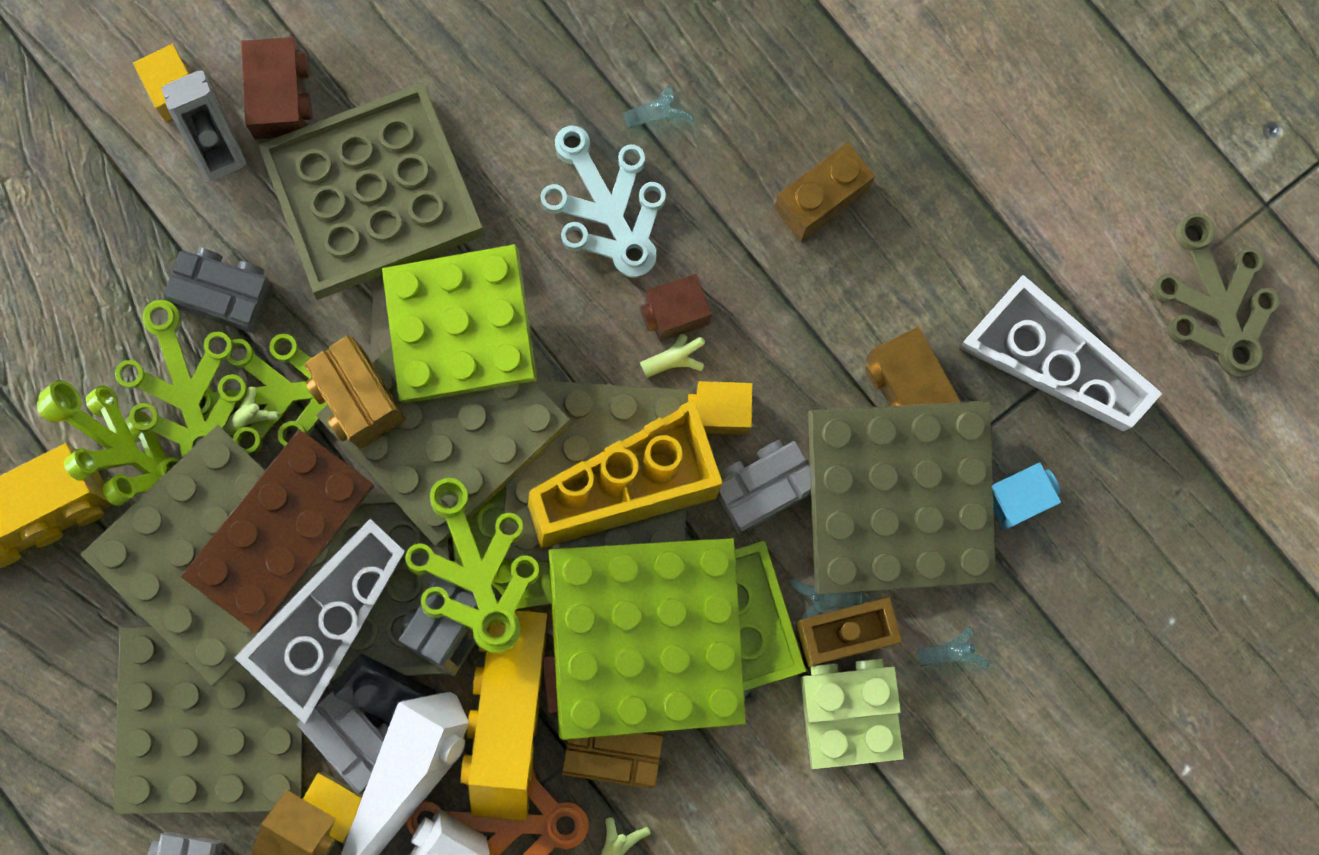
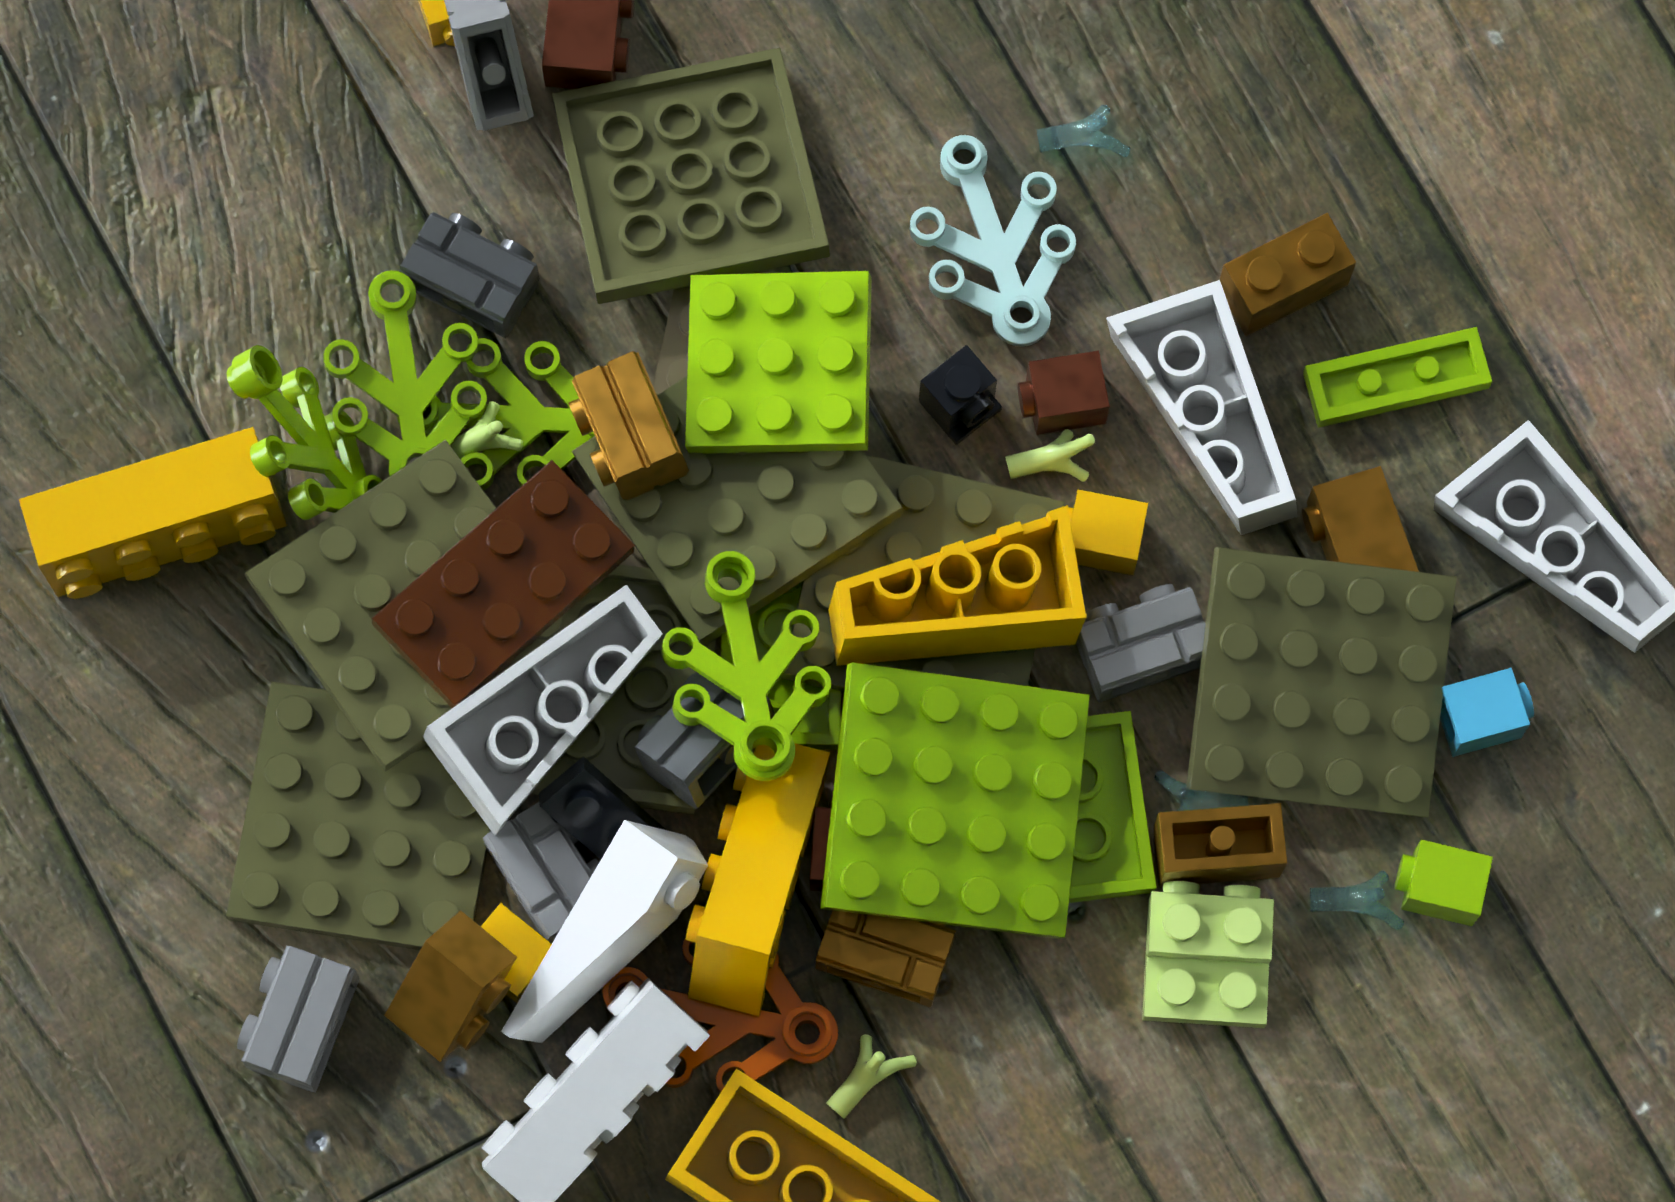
camera: 15 degrees right, 5 degrees down
none -> black brick [919,345,1002,445]
none -> white wedge [1106,280,1298,535]
none -> lime plate [1303,327,1492,428]
none -> lime brick [1395,840,1493,926]

